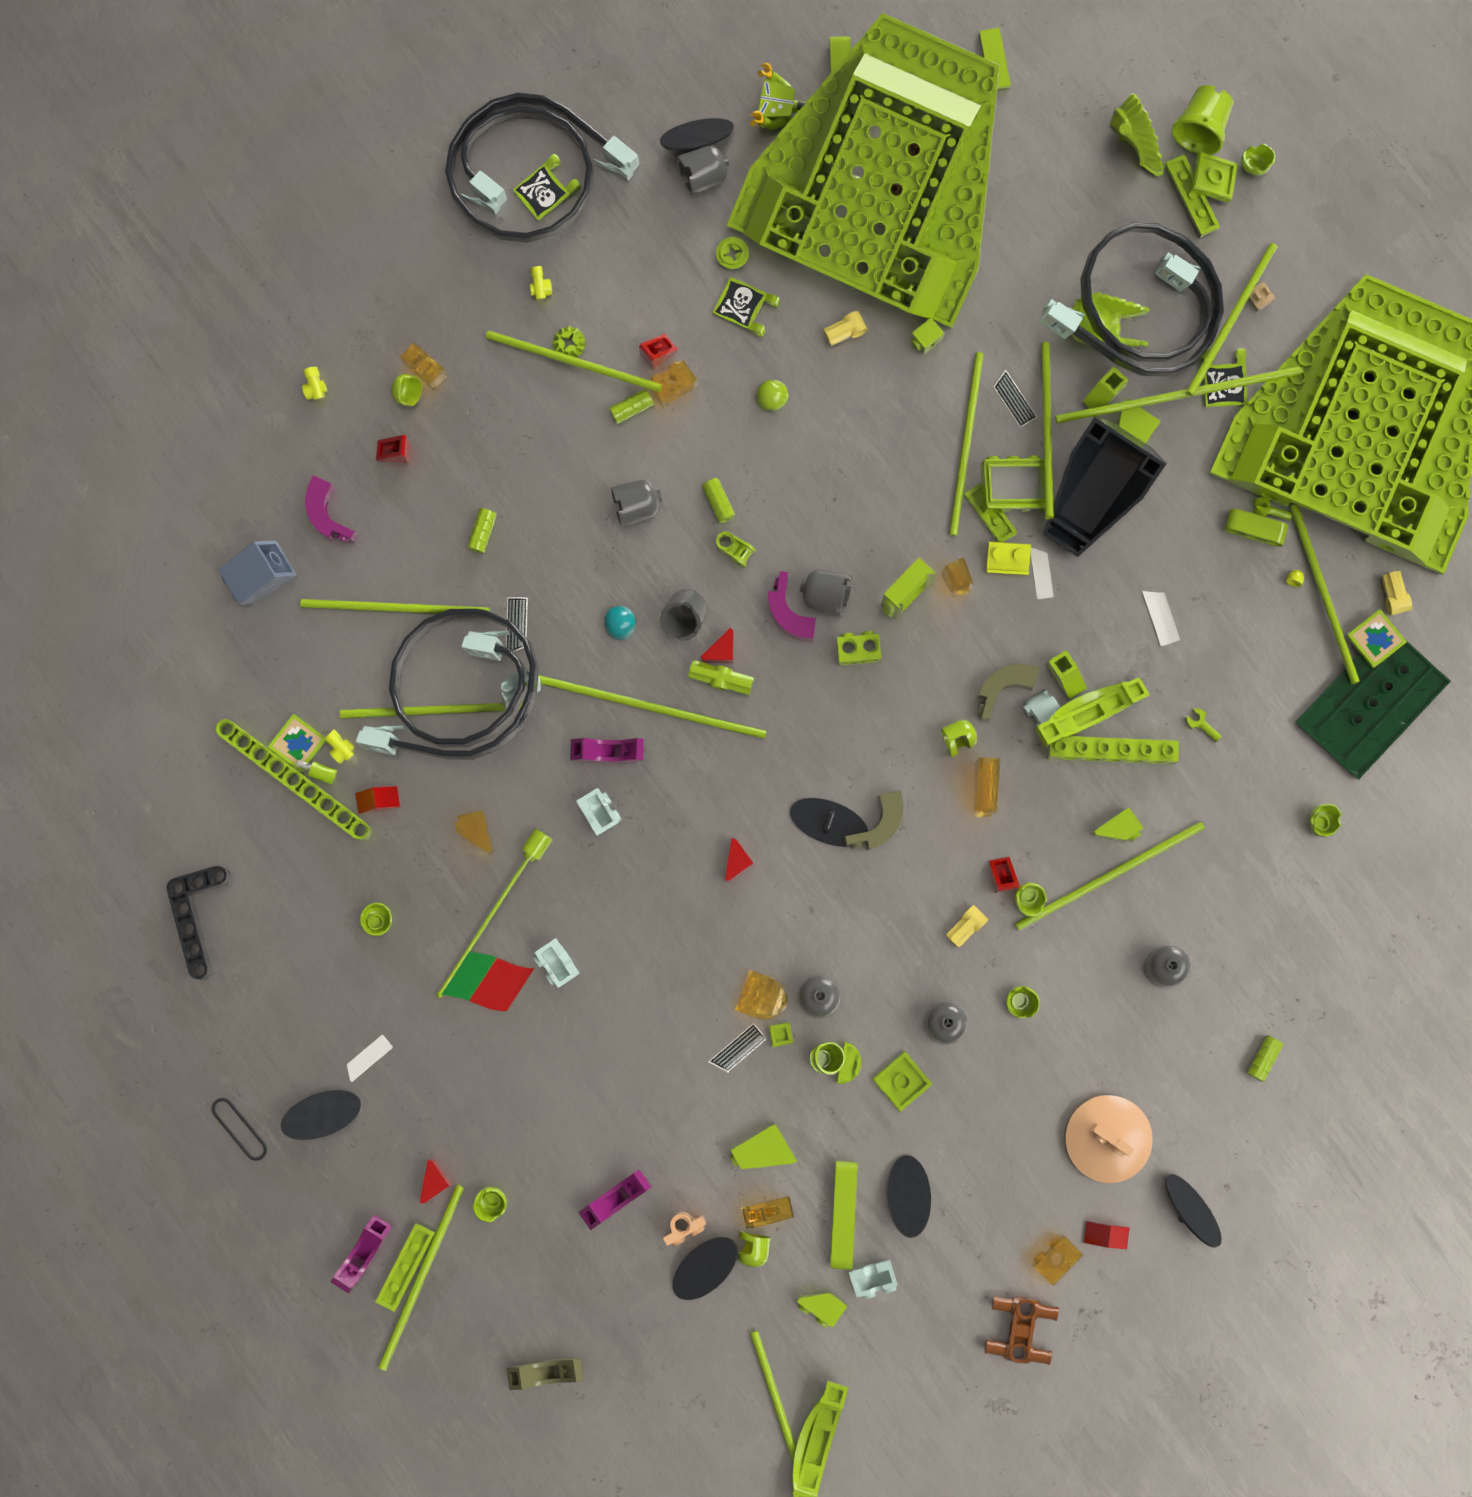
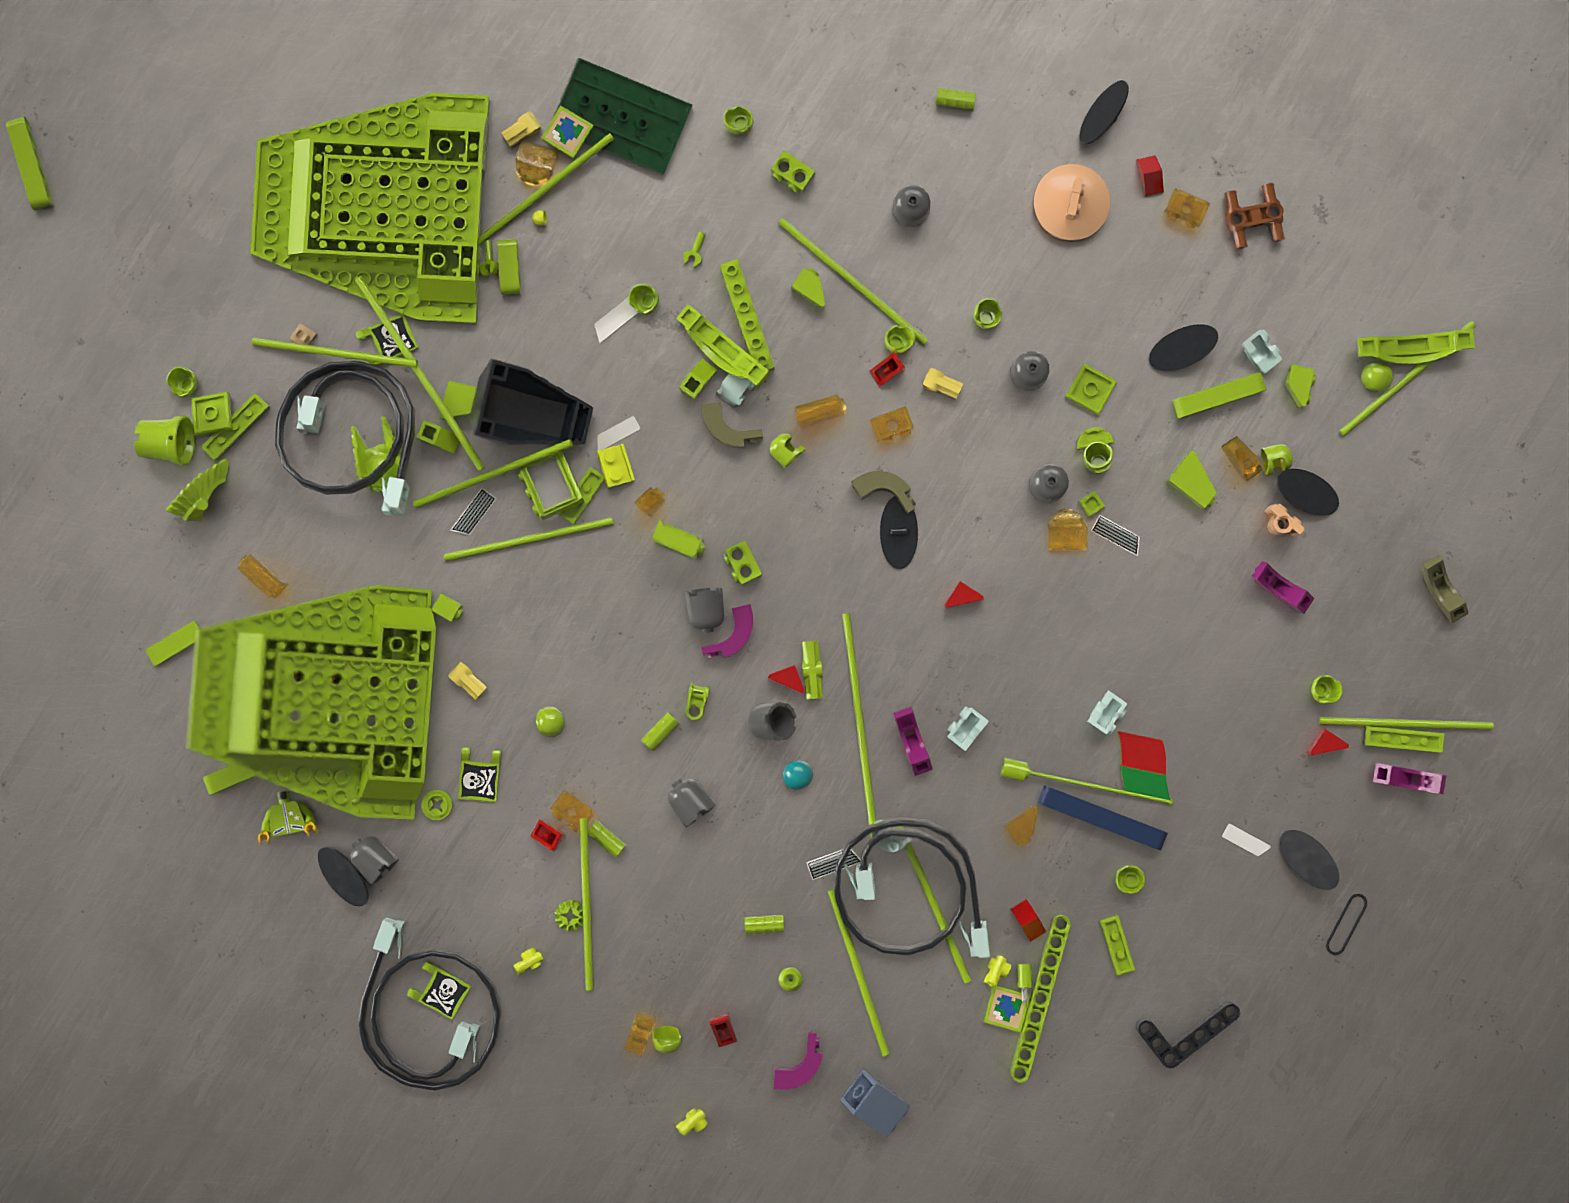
camera: 115 degrees left, 5 degrees up
none -> clear yellow slope [237,554,288,599]
none -> clear yellow slope [515,140,559,185]
none -> lime hair [628,284,659,314]
none -> lime brick [771,150,815,193]
none -> lime plate [779,967,803,992]
none -> clear yellow brick [869,406,914,444]
none -> dark blue beam [1037,785,1168,851]
none -> lime tile [1099,915,1136,976]
none -> lime hair [1361,362,1393,391]

